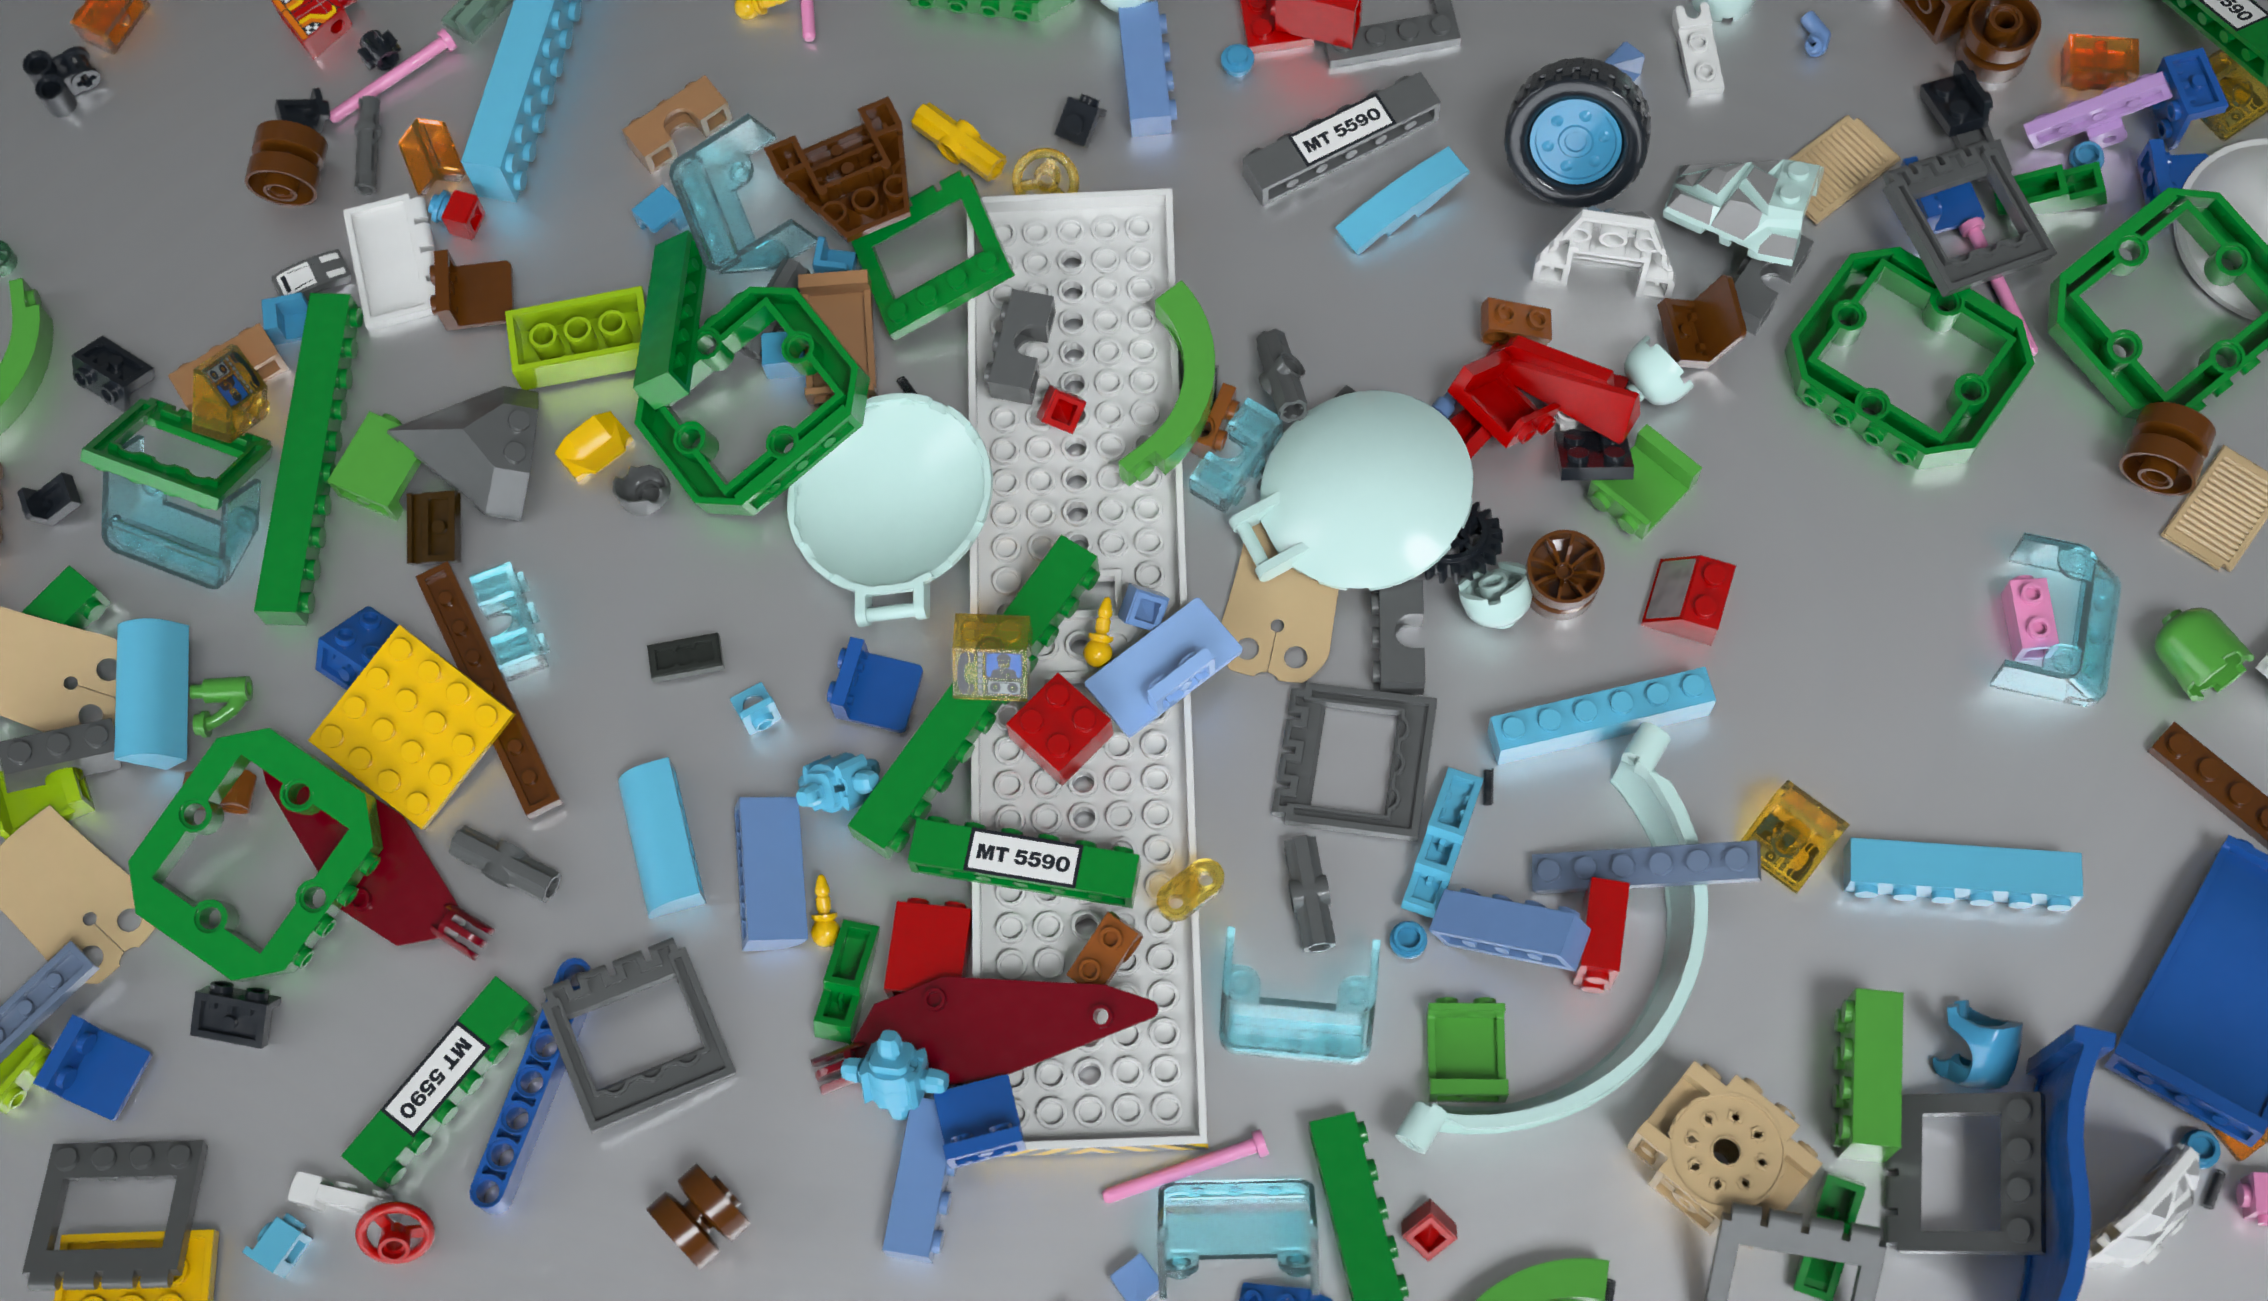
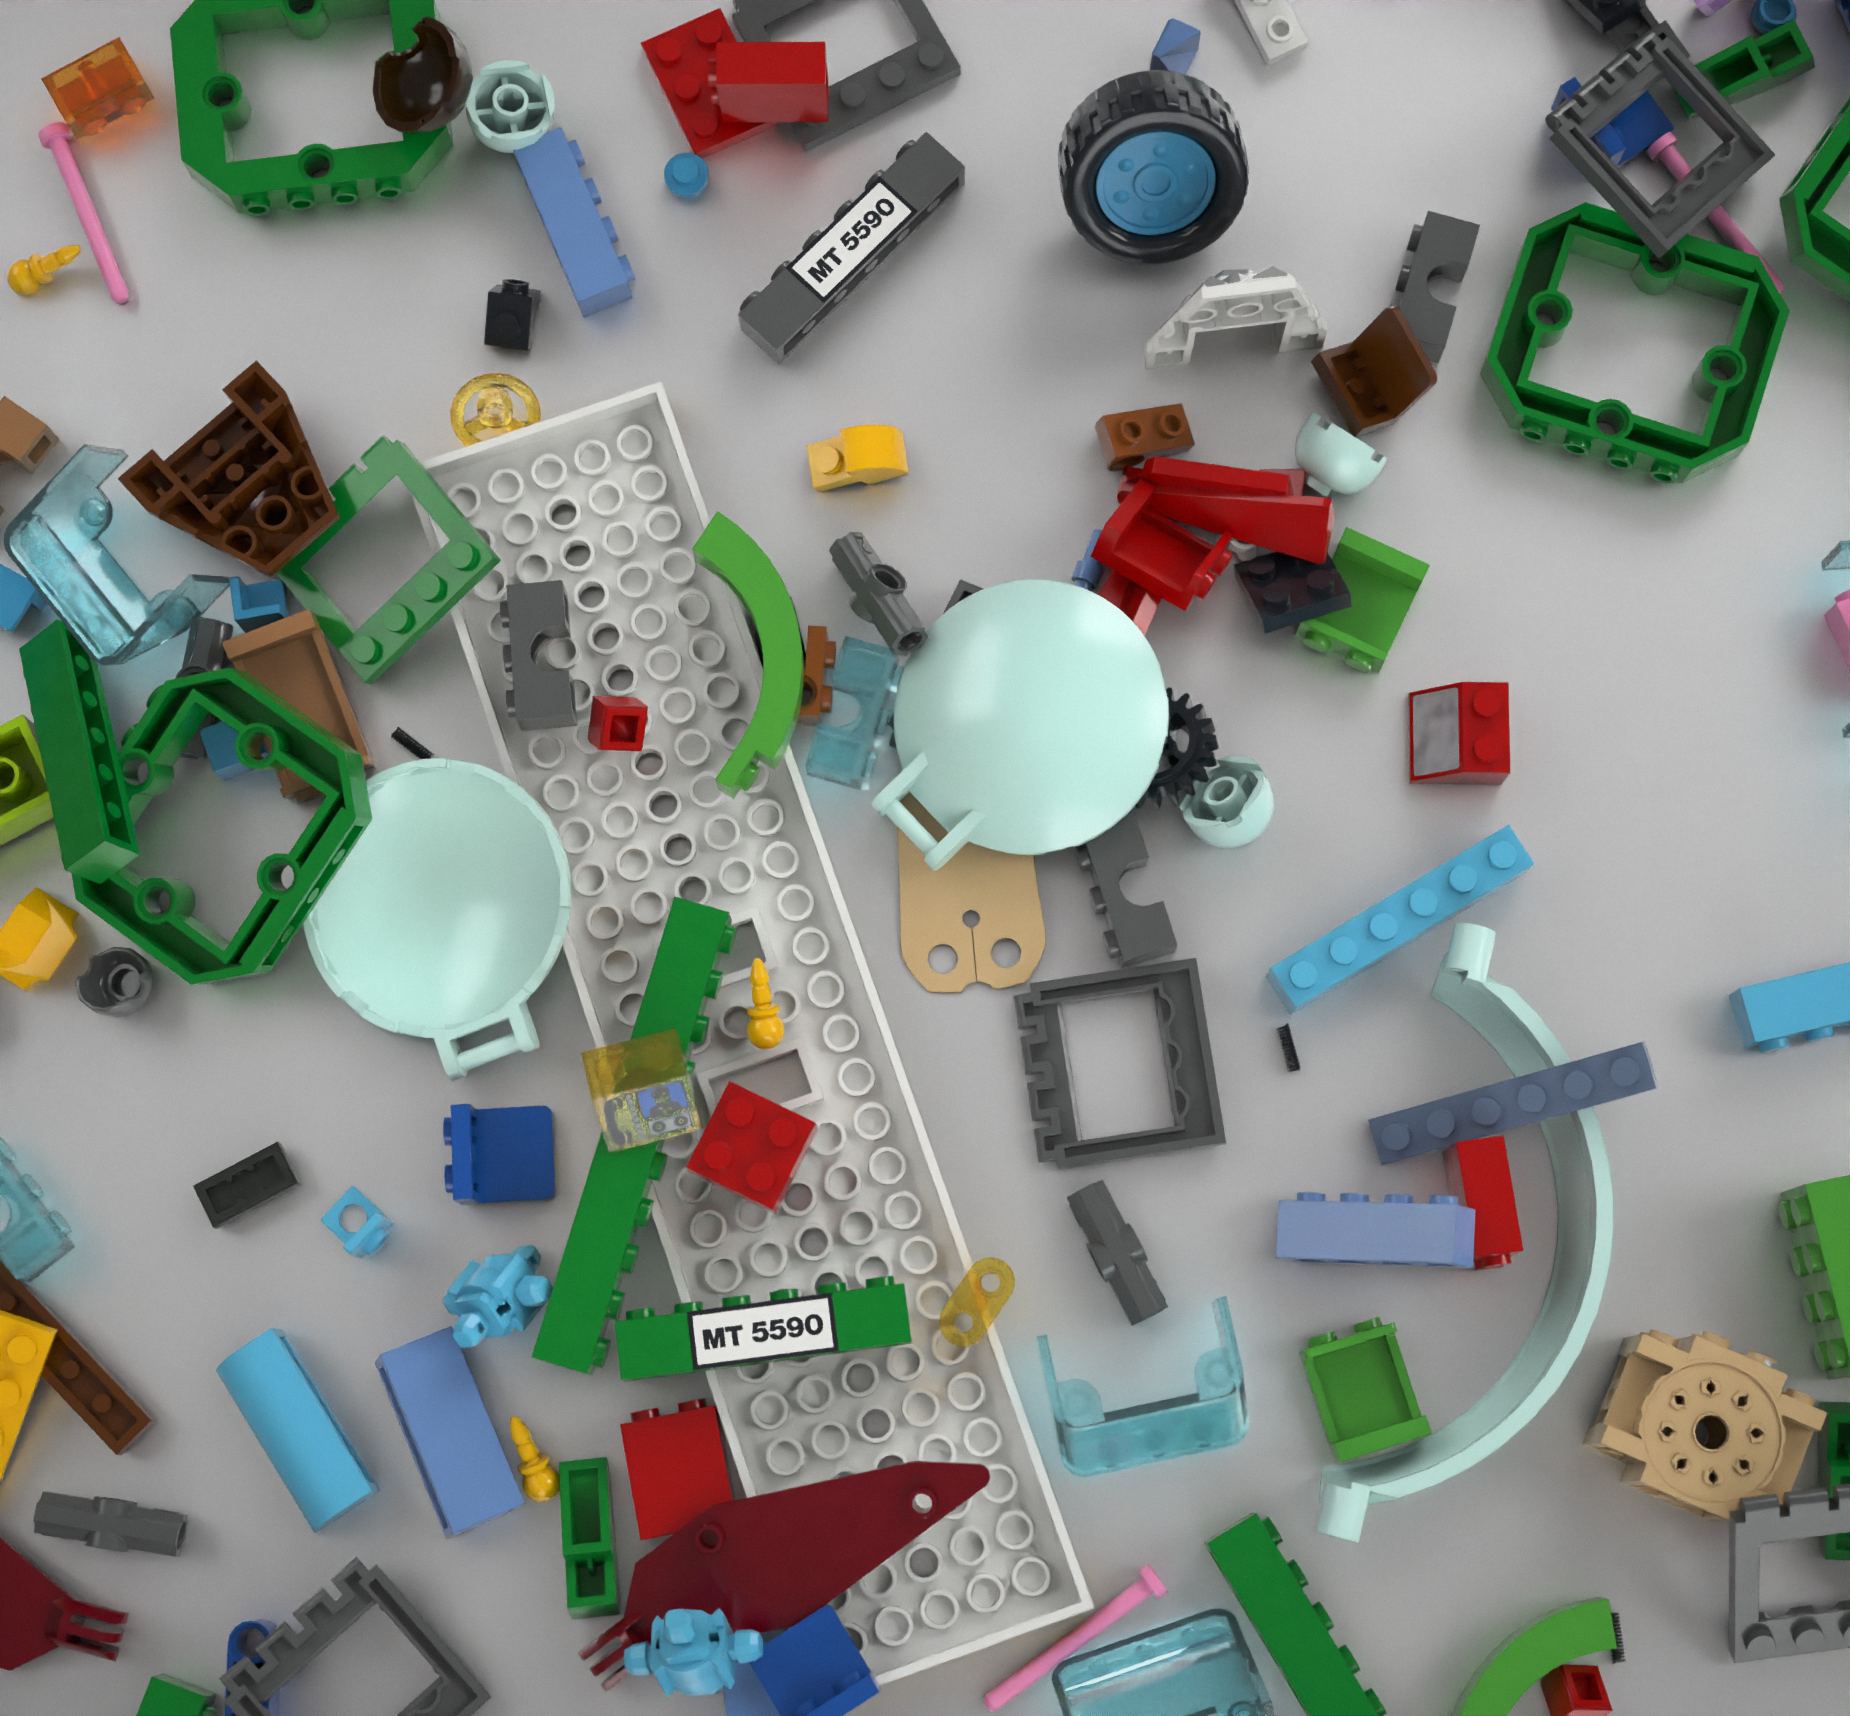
camera: 20 degrees left, 10 degrees up
yellow piece [911,102,1007,182] -> none
dark orange plate [1066,911,1143,985] -> none
light blue bracket [1084,598,1243,738] -> none
medium blue slope [1118,583,1170,631] -> none
medium azure slope [1335,146,1471,255] -> none
dark azure plate [1389,921,1427,959] -> none
medium azure slope [1401,767,1484,919] -> none
red slope [1401,1199,1458,1261] -> none
reddish brown wheel [1525,530,1605,621] -> none
wedge [1663,159,1824,266] -> none
clear yellow slope [1741,780,1850,894] -> none
tan window [1788,115,1902,225] -> none
none -> yellow brick [807,425,909,492]

